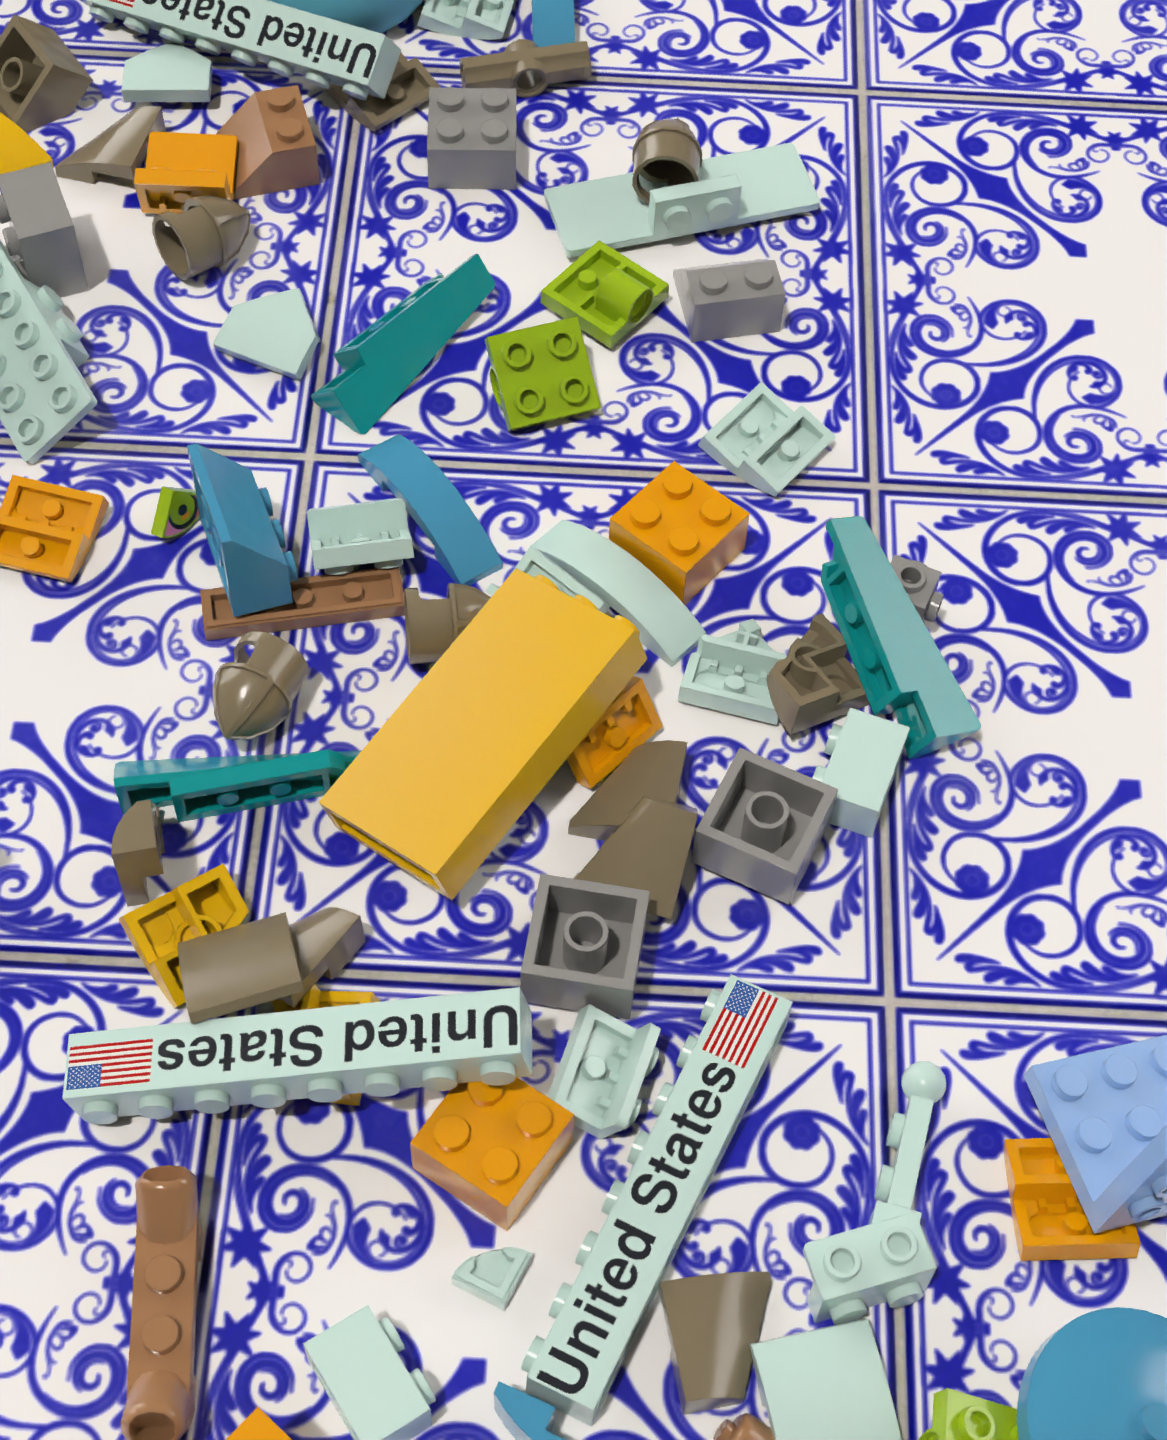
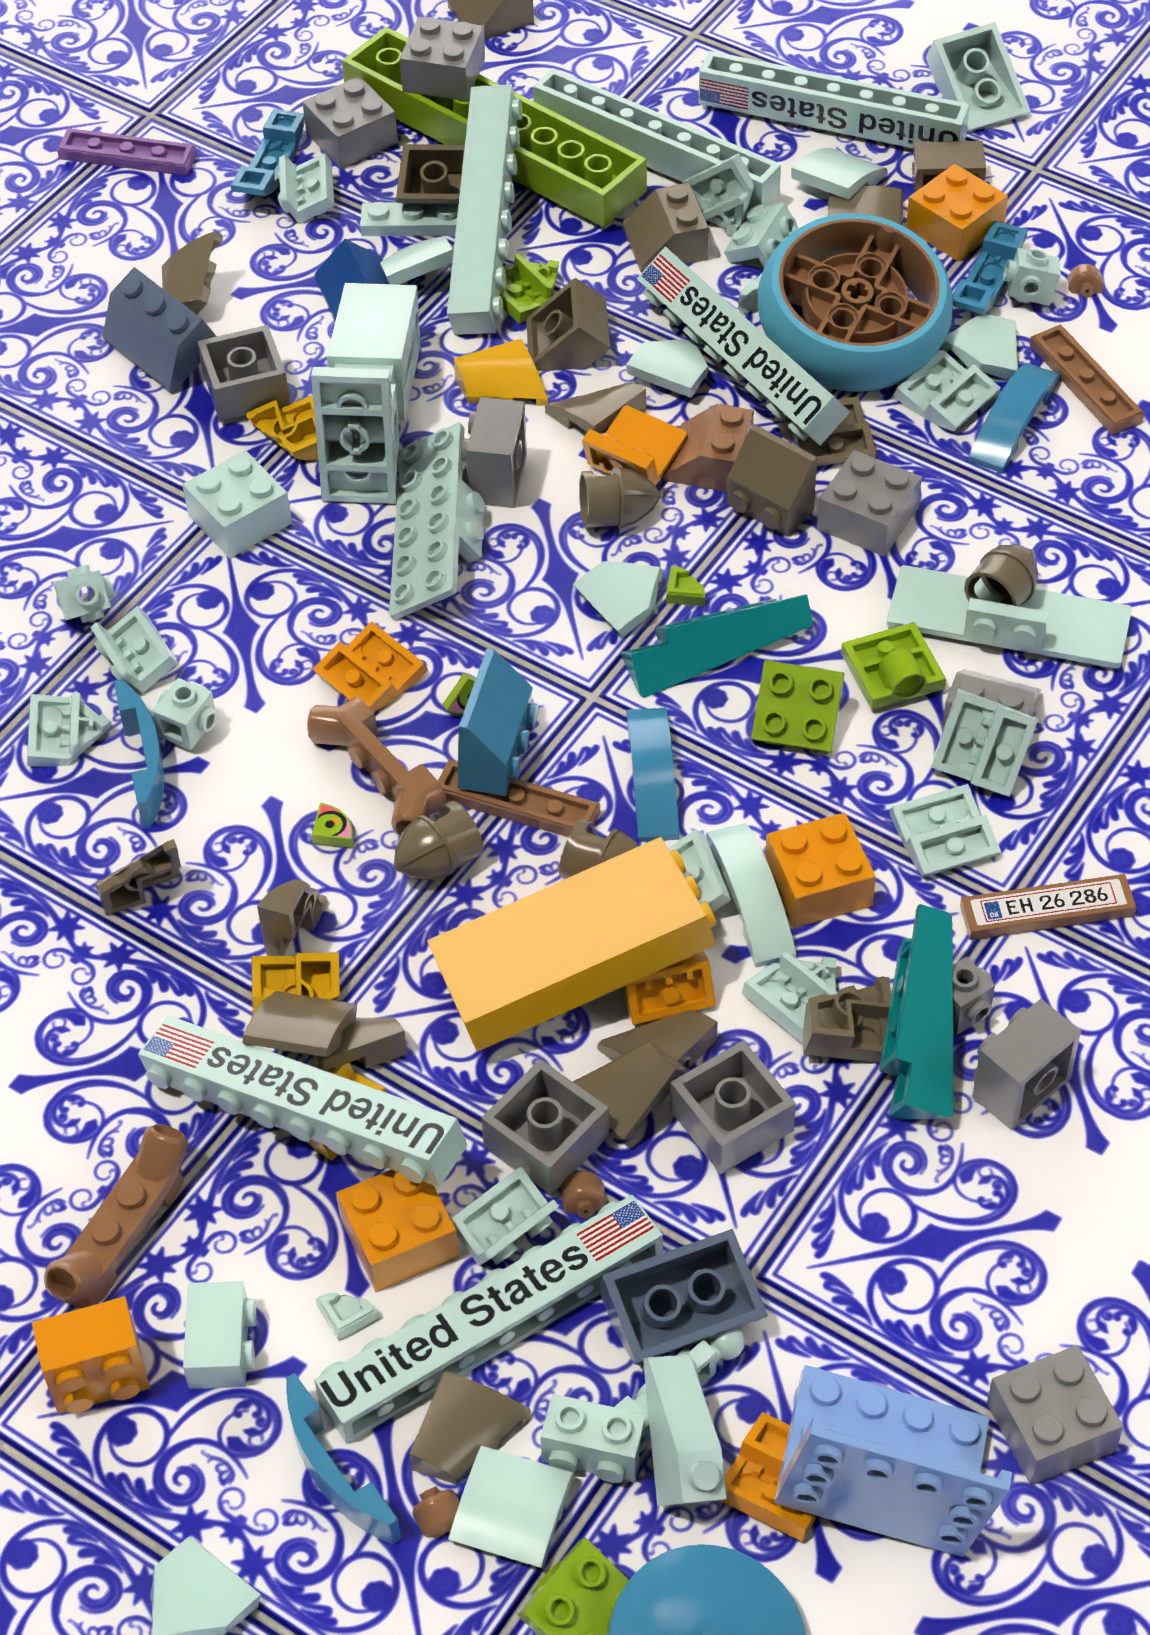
camera: 35 degrees right, 5 degrees down
teal wedge [113,749,362,823] -> none
light aqua bracket [307,498,414,575] -> none
dark tan piece [459,39,592,98] -> none
light aqua brick [813,708,910,838] -> none
none -> medium nougat plate [307,697,447,836]
none -> lime tile [312,803,354,848]
none -> medium nougat piece [560,1171,607,1219]
none -> sand blue slope [598,1228,768,1365]
none -> light aqua slope [643,1355,727,1506]
none -> lime tile [666,565,705,607]
none -> dark tan slope [726,425,817,537]
none -> light aqua slope [931,689,1038,797]
none -> tile [960,874,1137,940]
none -> light grey brick [972,998,1081,1131]

